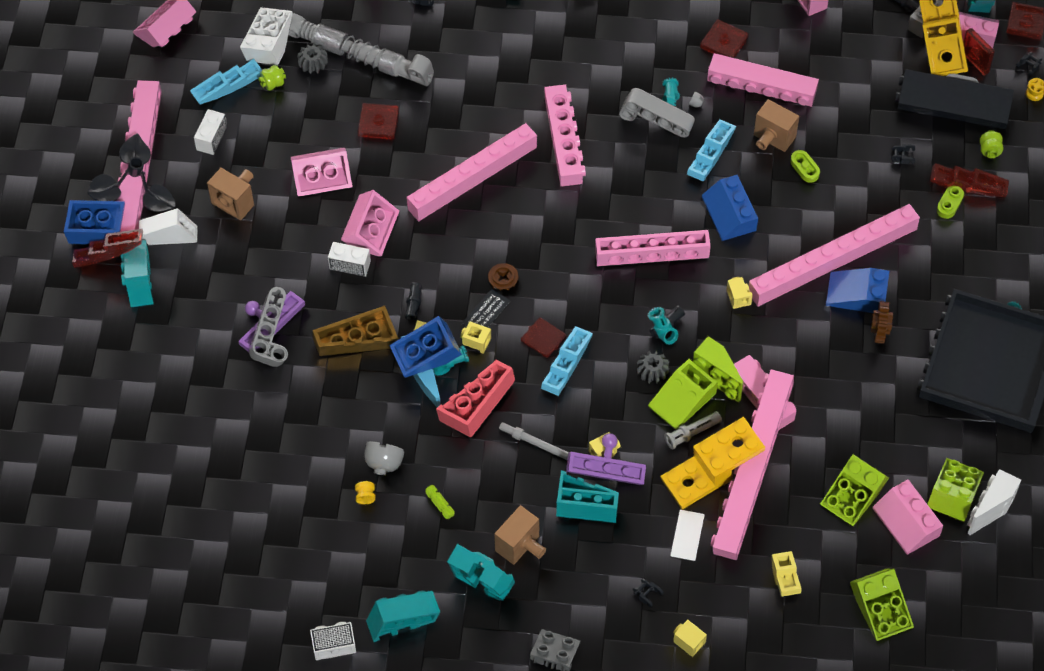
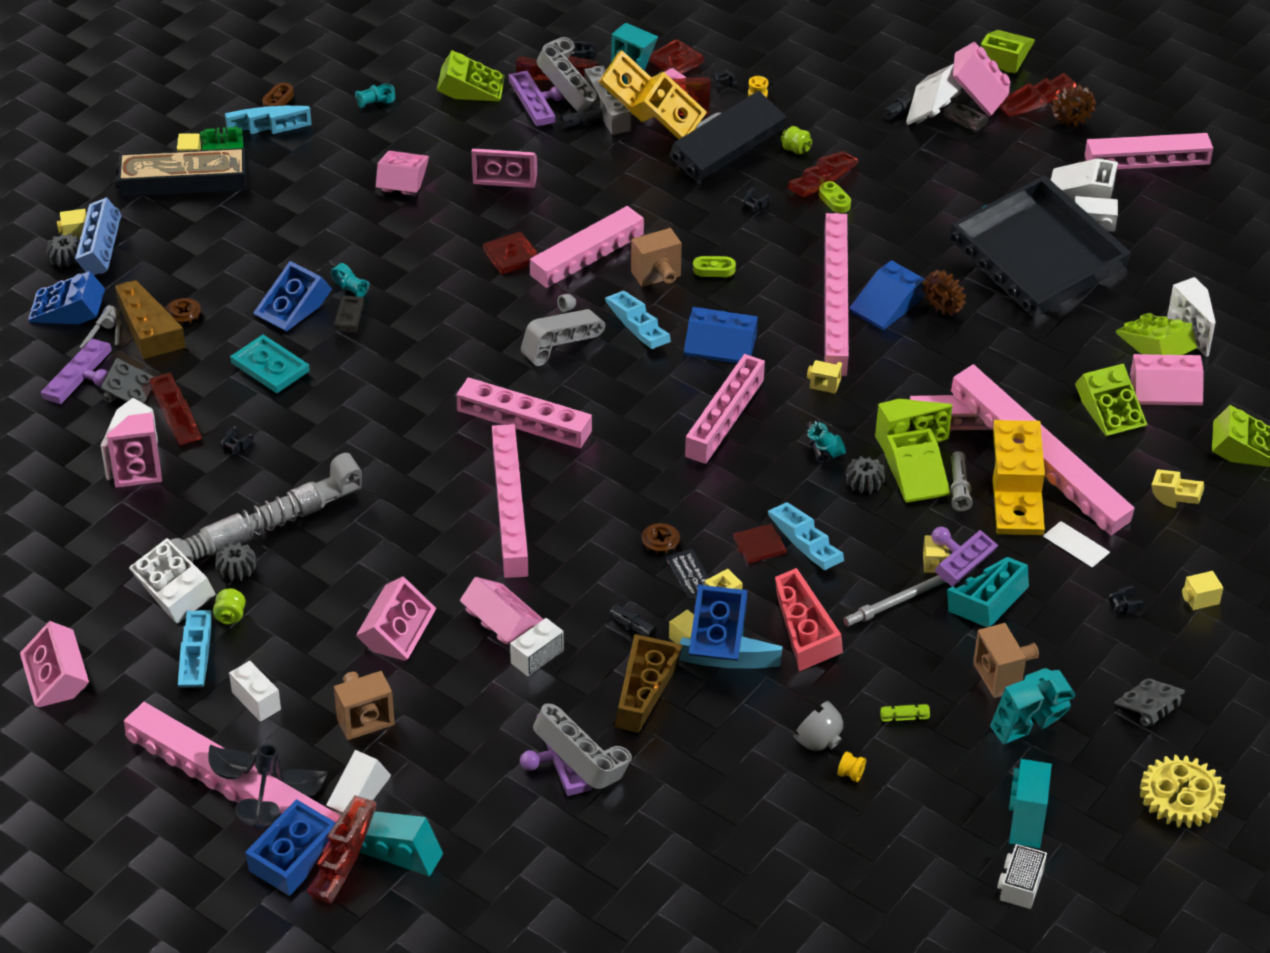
camera: 60 degrees left, 15 degrees down
clear red plate [358,103,399,139] -> none
teal connector [662,78,680,106] -> none

